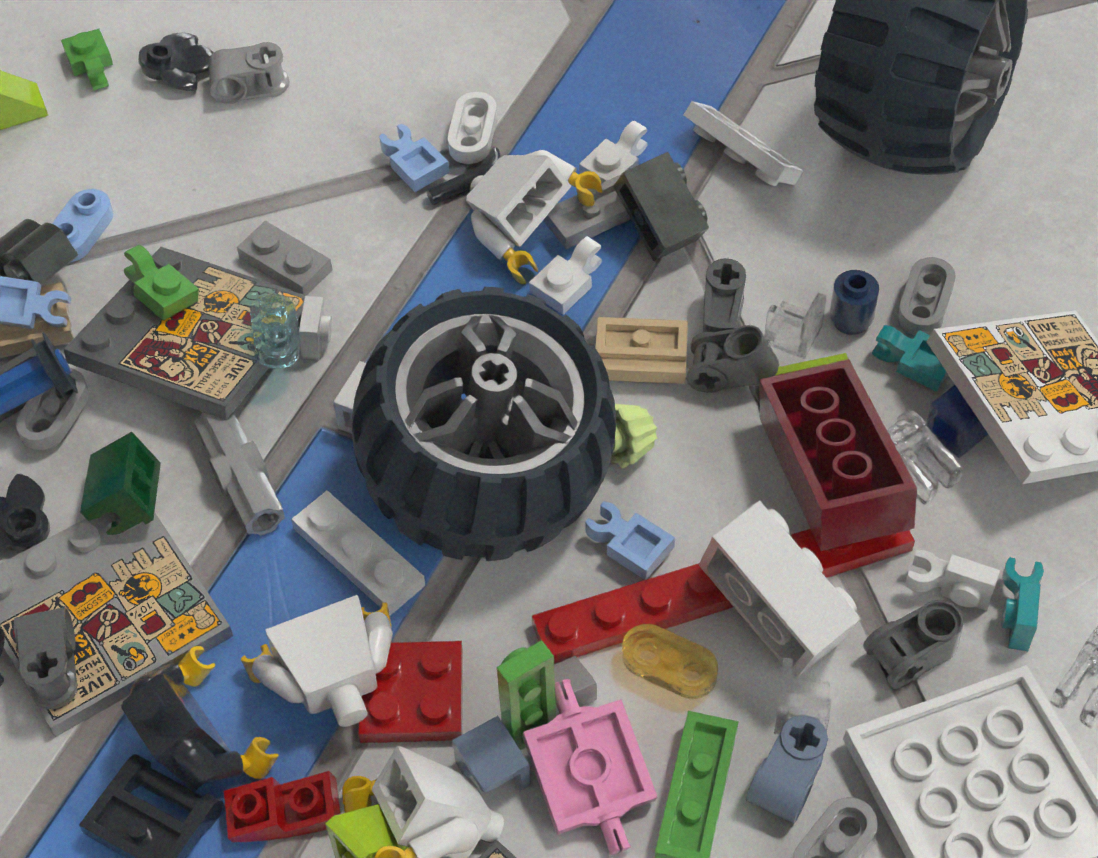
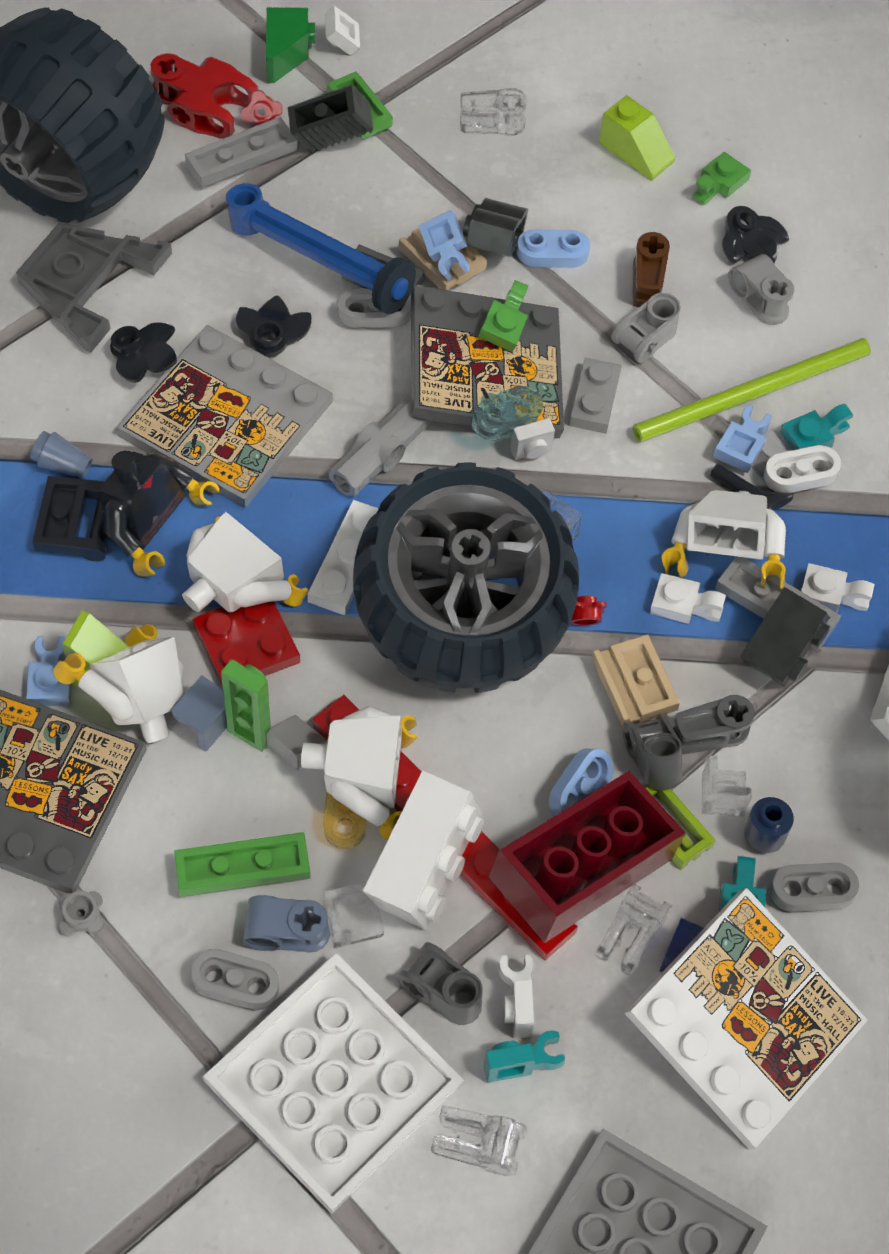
camera: 60 degrees right, 5 degrees up
dark grey piece [14,607,78,709] -> none
dark green hinge [80,432,161,535] -> none
red slope [224,771,341,842] -> none
bright pink plate [522,679,658,855] -> none
light blue plate [585,501,675,580] -> none
yellowish green piece [611,404,658,468] -> none
none -> sand blue cone [30,431,93,479]
none -> white torso [301,707,418,841]
none -> light blue plate [549,748,614,817]
none -> light grey piece [611,293,681,364]
none -> lime piece [632,338,871,443]
none -> reddish brown piece [633,232,670,308]
none -> teal plate [780,404,853,450]

